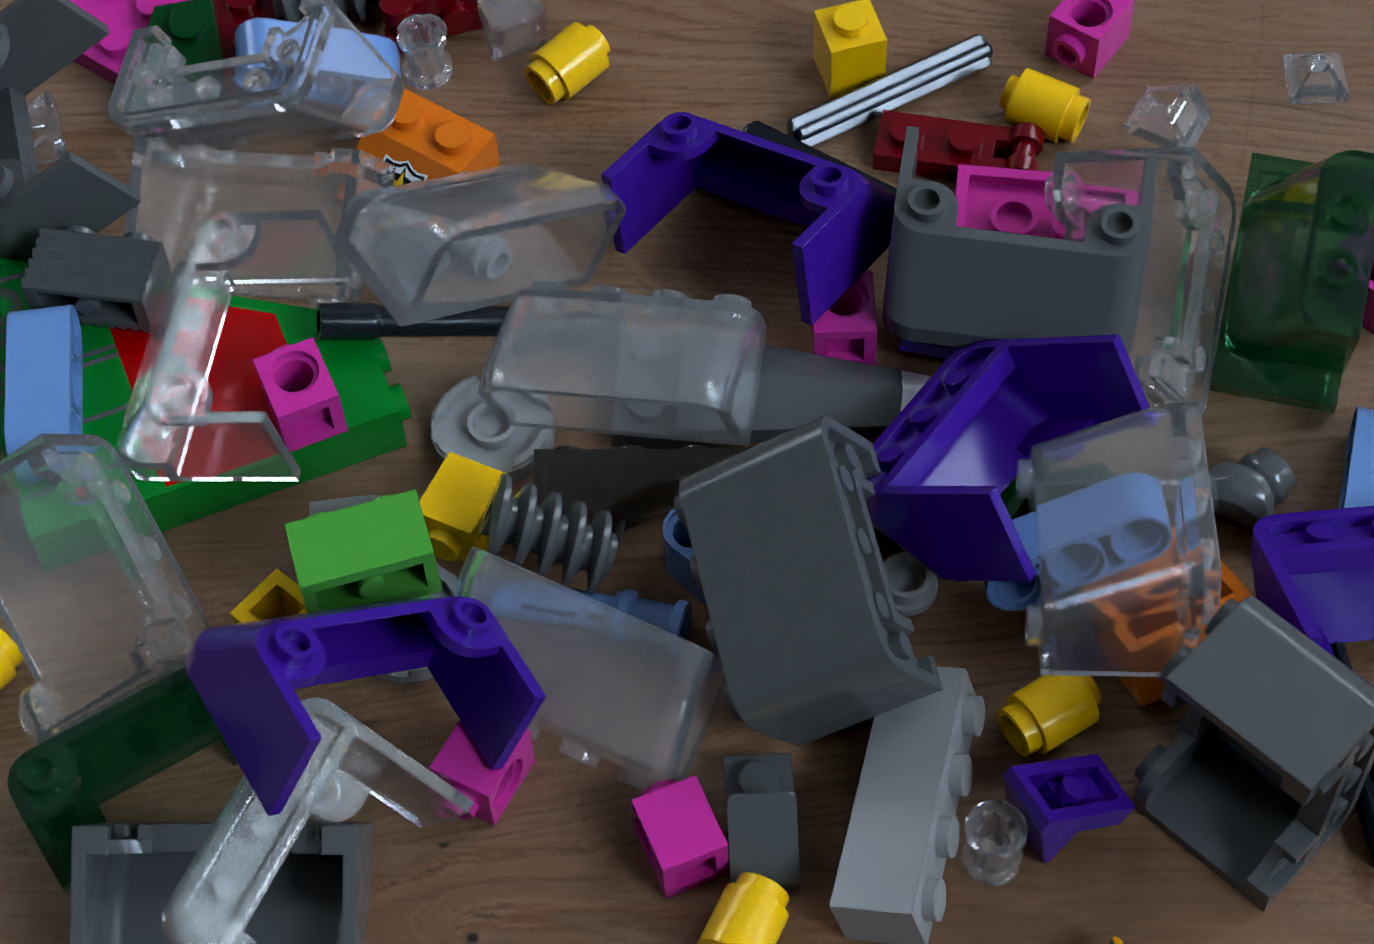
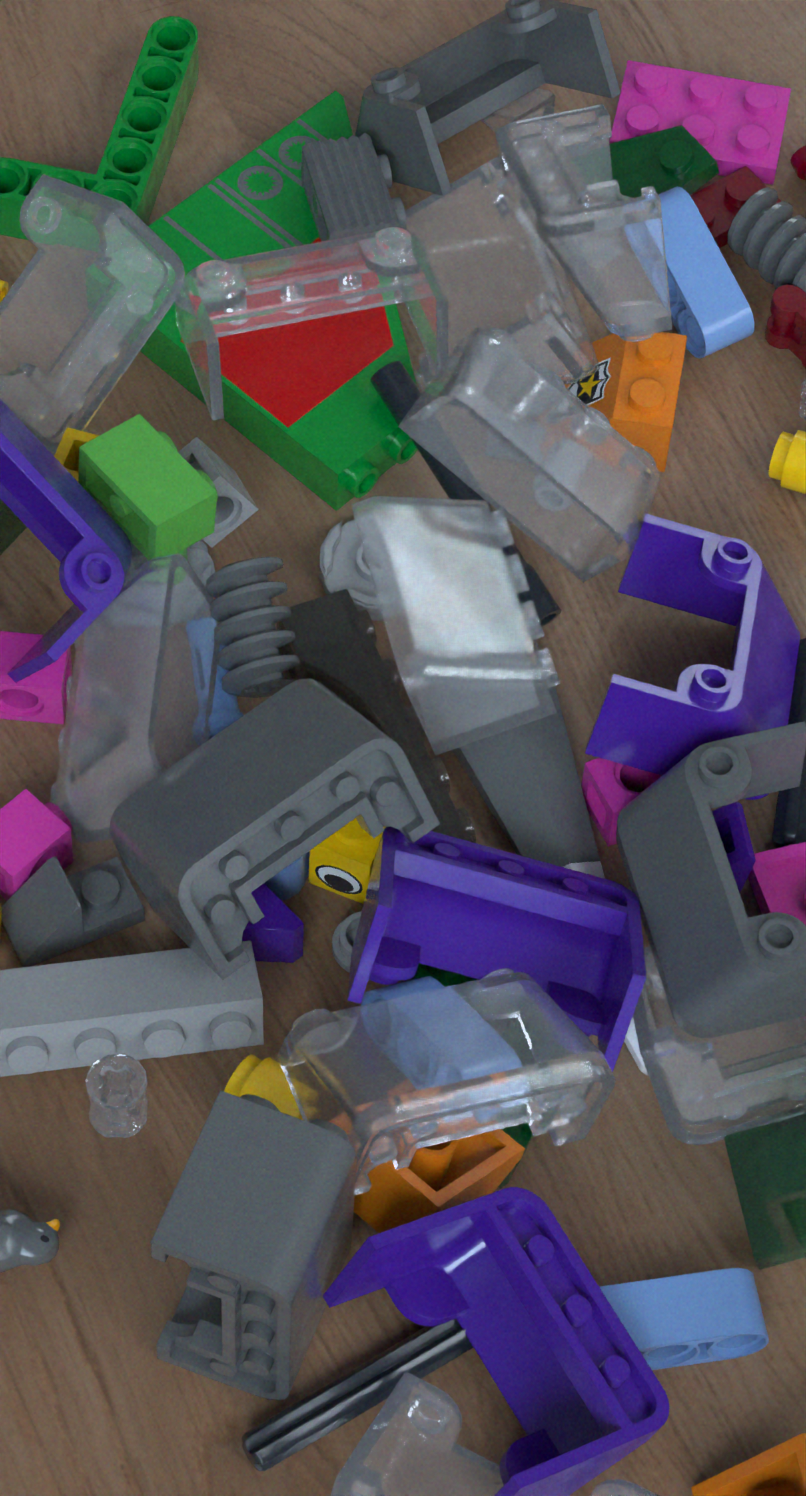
camera: 60 degrees right, 0 degrees up
medium blue beam [4,304,83,472] -> none
dark pink brick [252,337,348,453] -> none
clear bush [397,14,453,90] -> none
yellow brick [420,451,507,567] -> none
dark purple slope [1003,754,1136,863] -> none
dark grey animal [1181,447,1295,530] -> none

